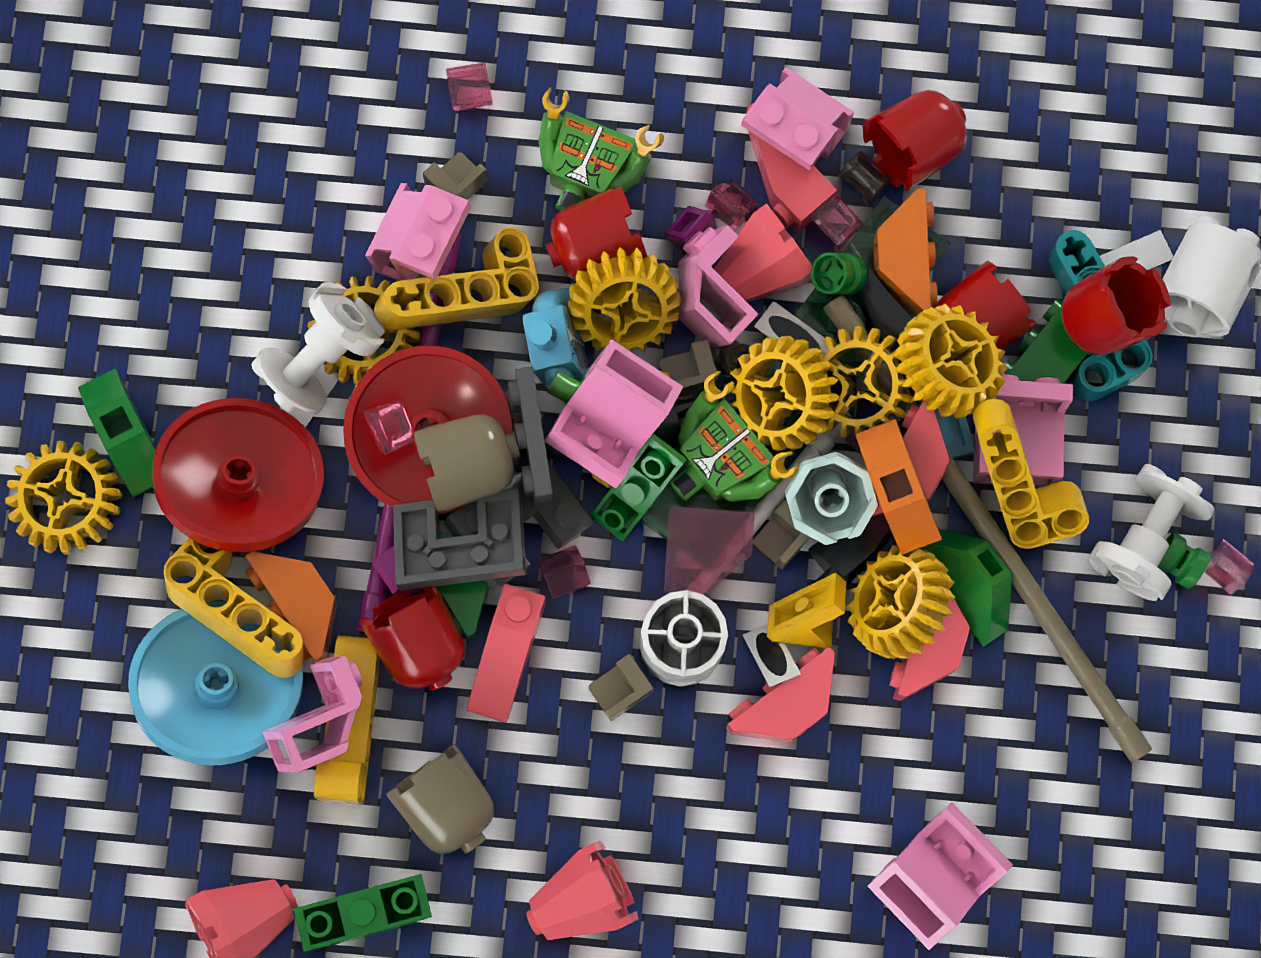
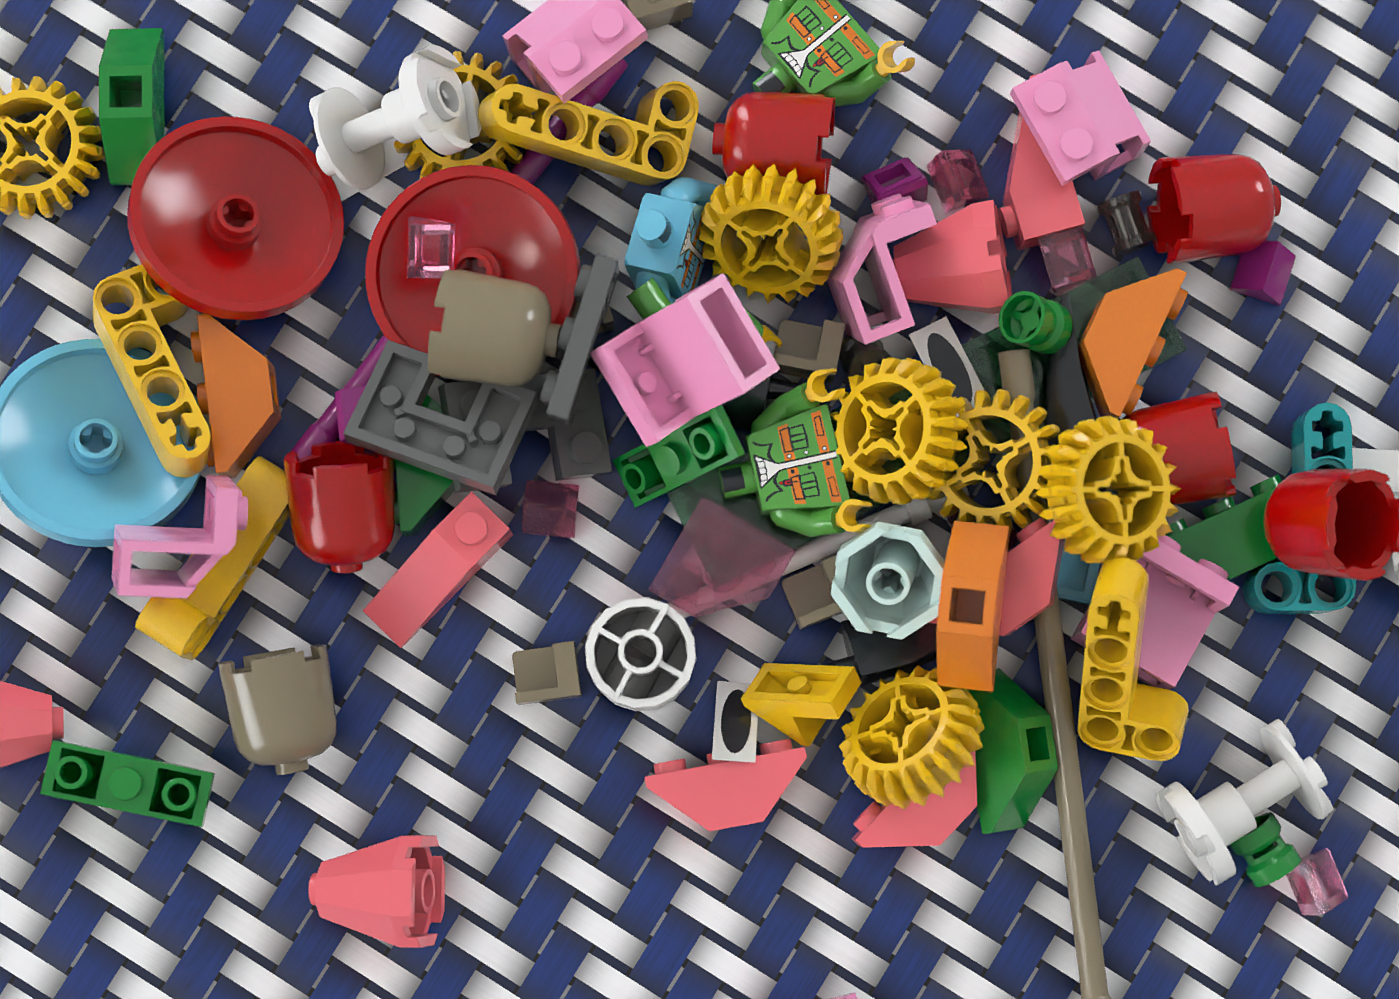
camera: 25 degrees right, 5 degrees up
none -> magenta slope [1229,241,1296,306]

